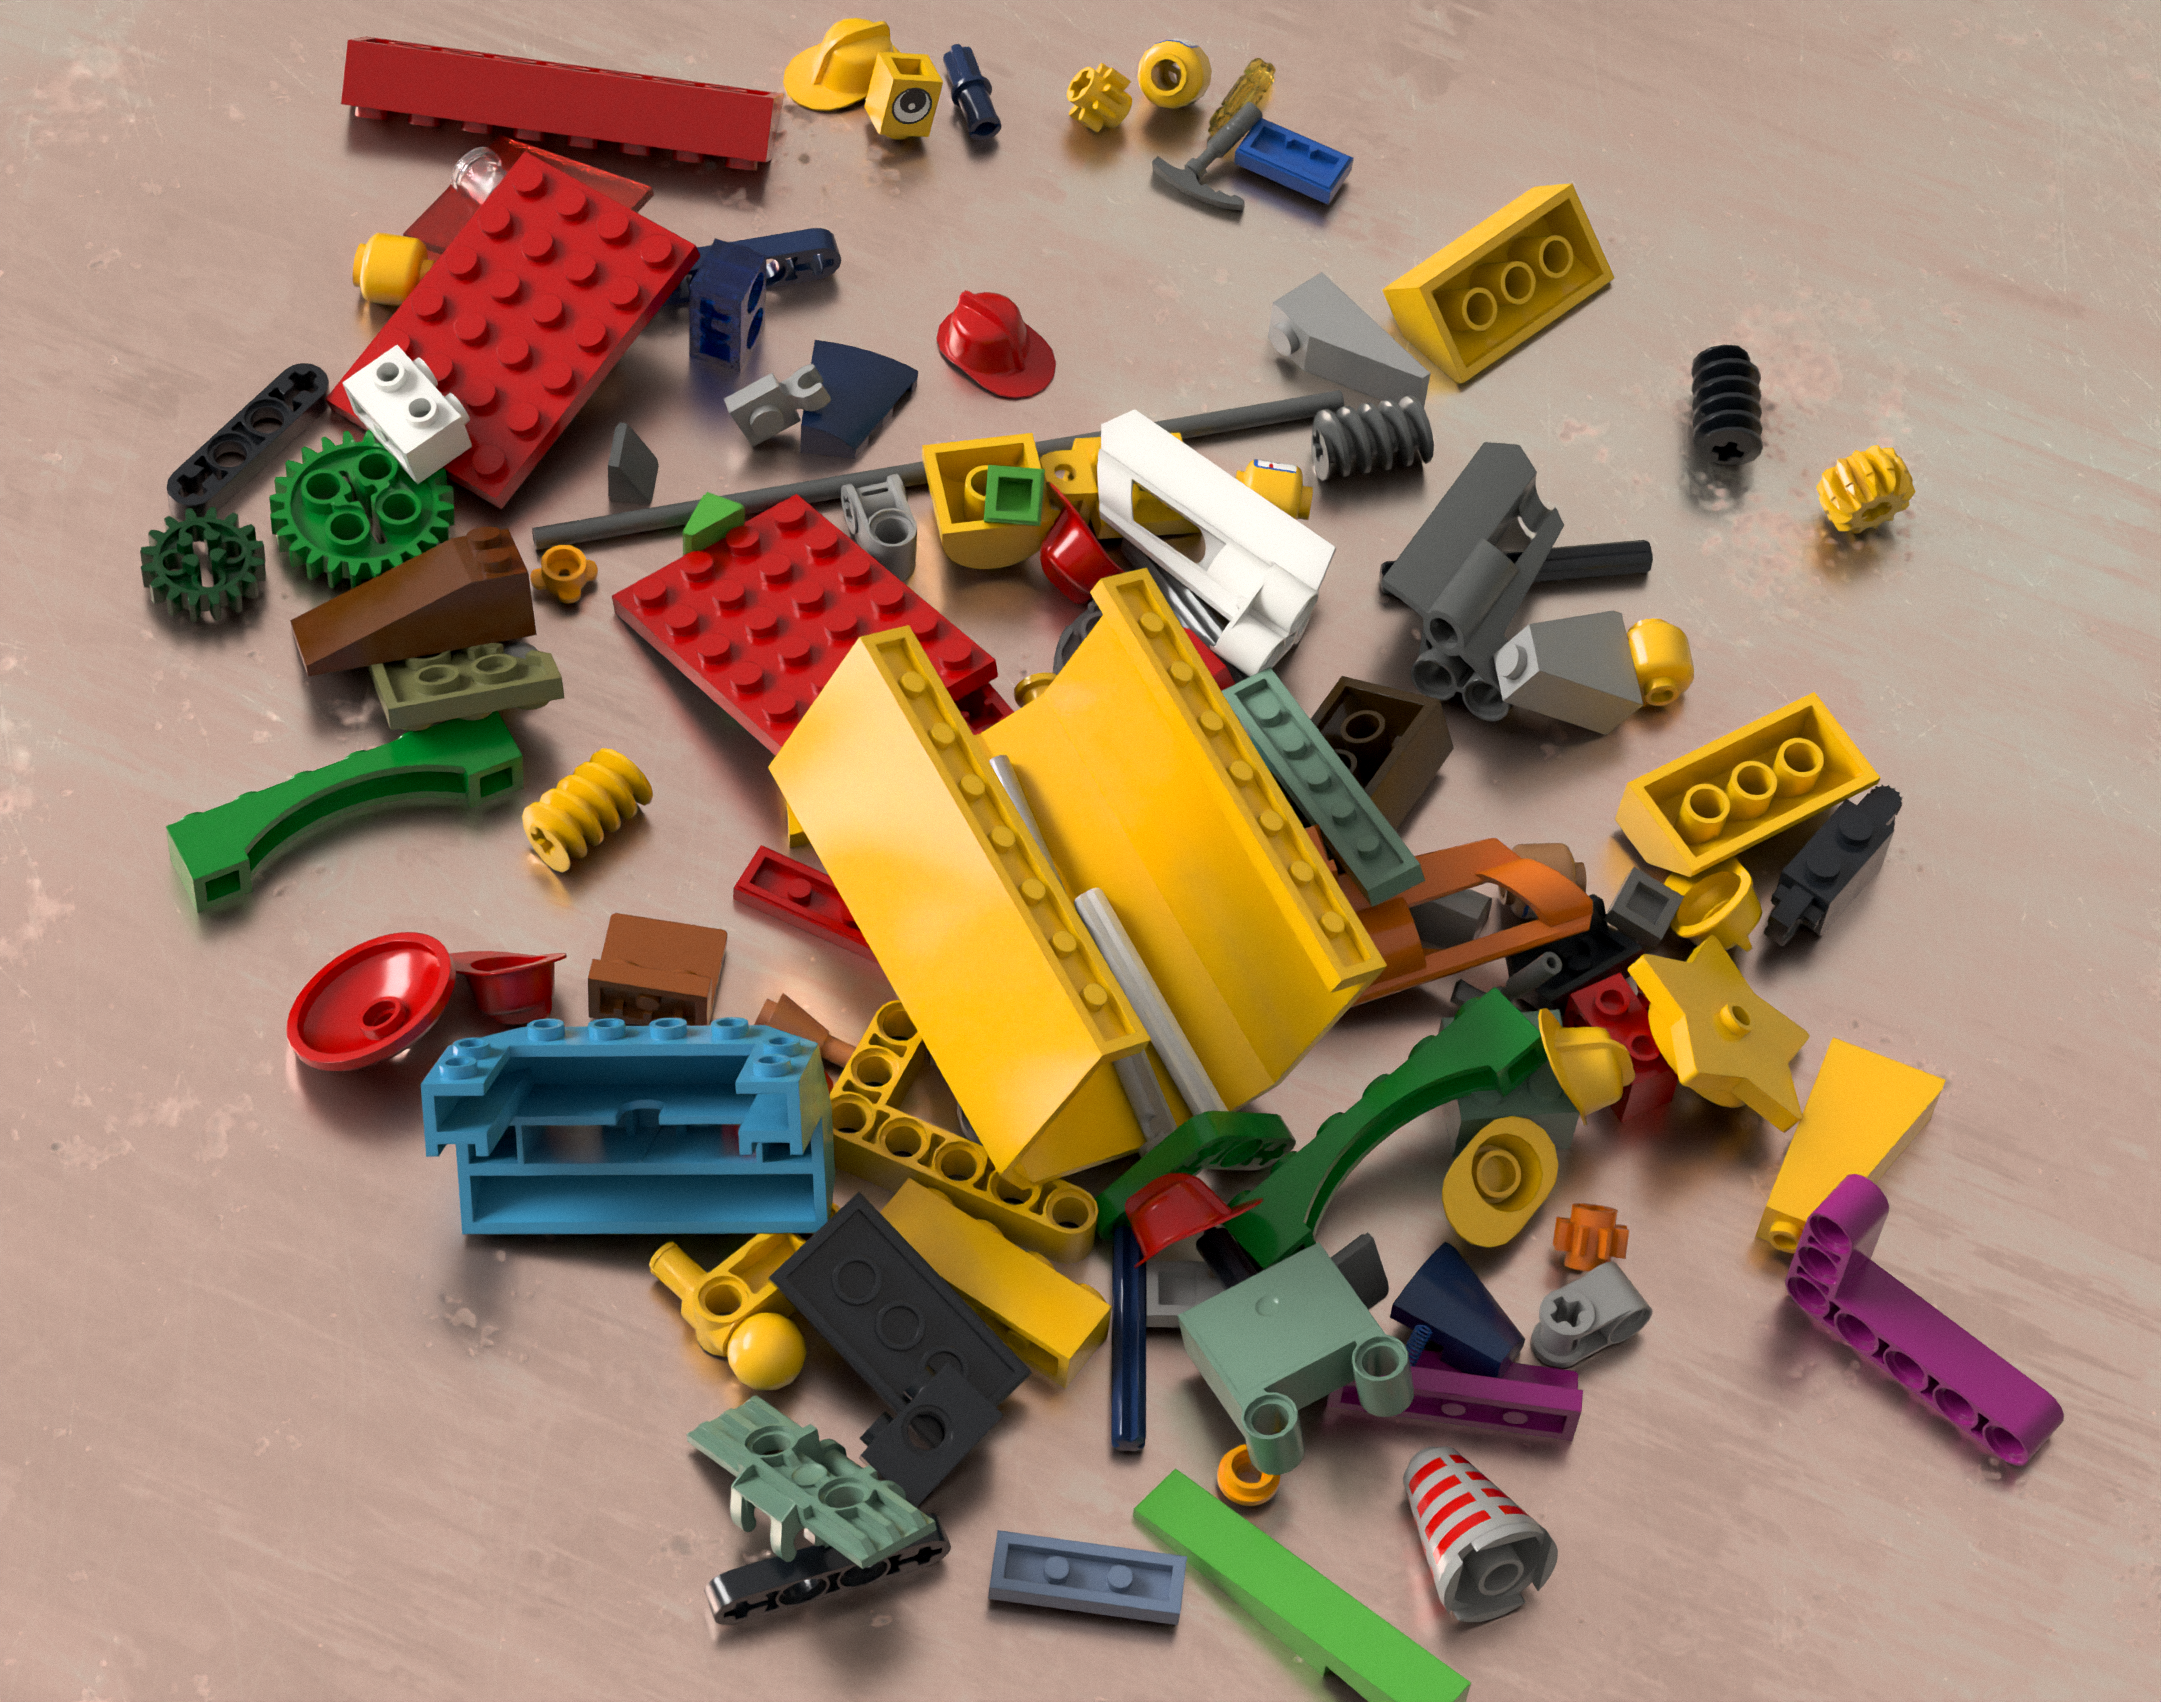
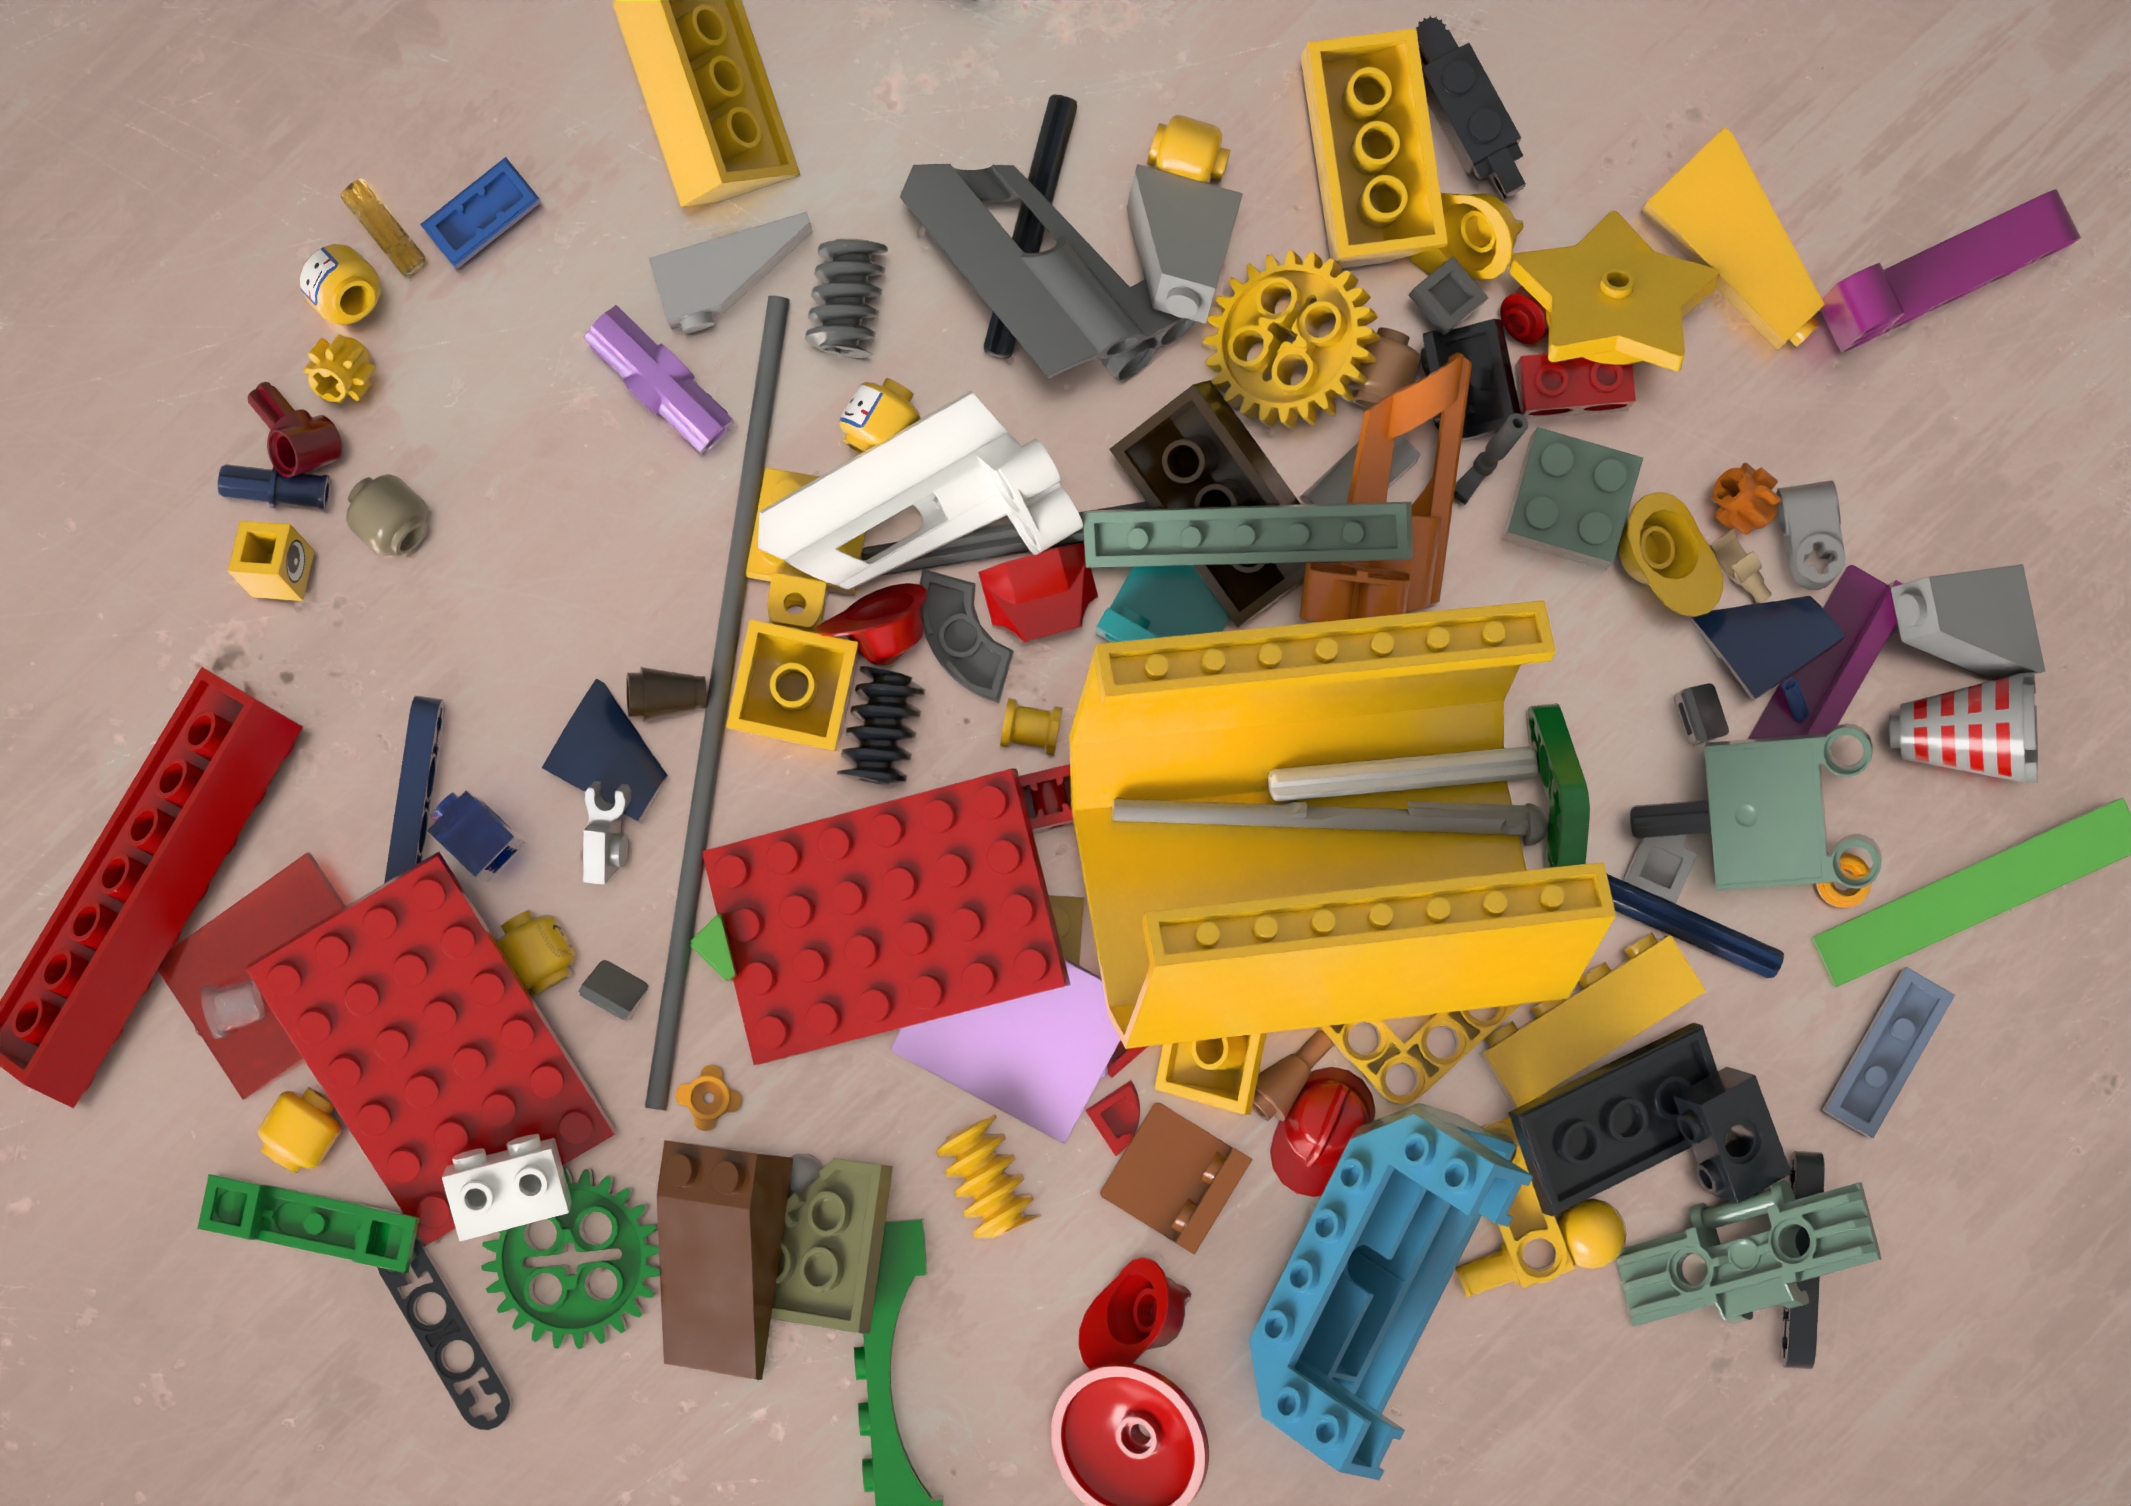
camera: 65 degrees left, 30 degrees up
dark green gear [140,507,266,622] -> none
yellow piece [783,18,901,111] -> none
light grey piece [841,474,917,581] -> none
red piece [936,290,1056,399] -> none
bright green slope [984,465,1045,527] -> none
red piece [1125,1173,1264,1269] -> none
dark grey piece [1152,102,1263,211] -> none
green arch [1220,986,1548,1273] -> none
yellow piece [1538,1008,1636,1126] -> none
none -> green slope [197,1174,420,1273]
none -> dark red axle [247,382,342,478]
none -> dark tan head [346,474,429,556]
none -> yellow head [497,910,576,996]
none -> medium lavender piece [583,305,734,454]
none -> dark brown cone [626,667,707,722]
none -> black piece [837,666,926,785]
none -> lavender piece [890,958,1121,1144]
none -> red tile [1085,1080,1140,1156]
none -> yellow slope [1154,1033,1267,1115]
none -> yellow gear [1203,250,1380,429]
none -> tan piece [1710,529,1772,603]
none -> light grey slope [1891,564,2046,680]

